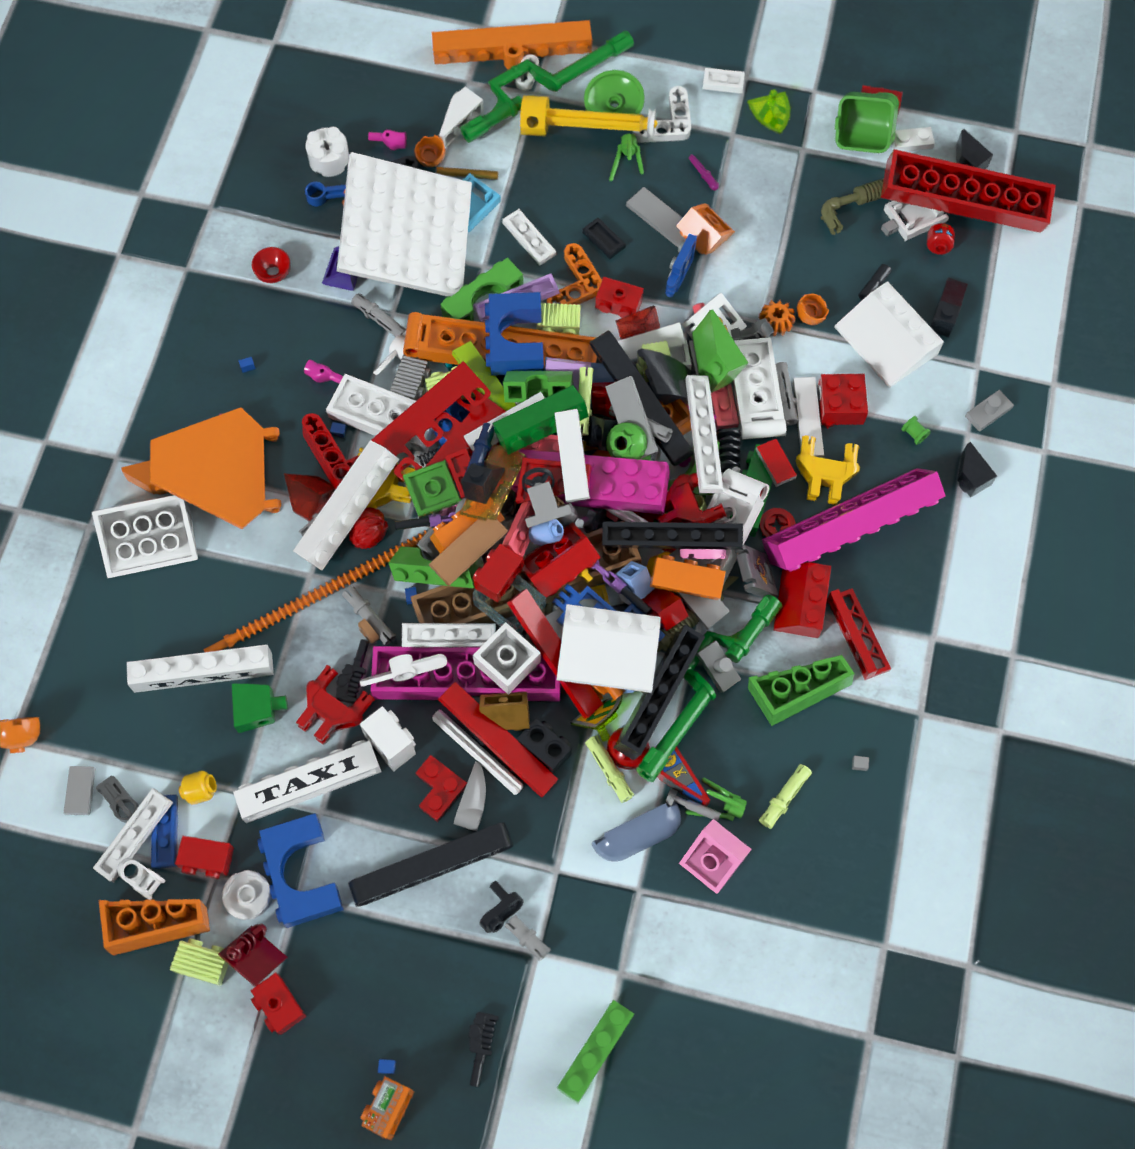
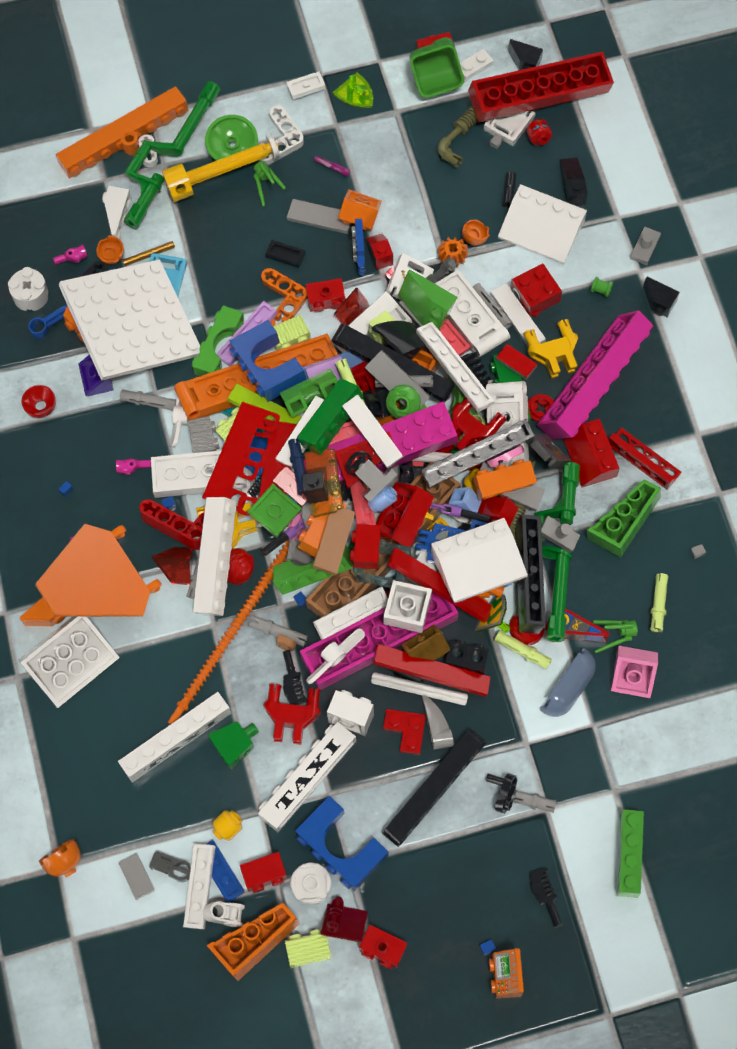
camera: 25 degrees left, 0 degrees up
white tile [502,209,556,266] -> none
light grey piece [666,789,721,822] -> none
none -> red slope [365,234,393,270]

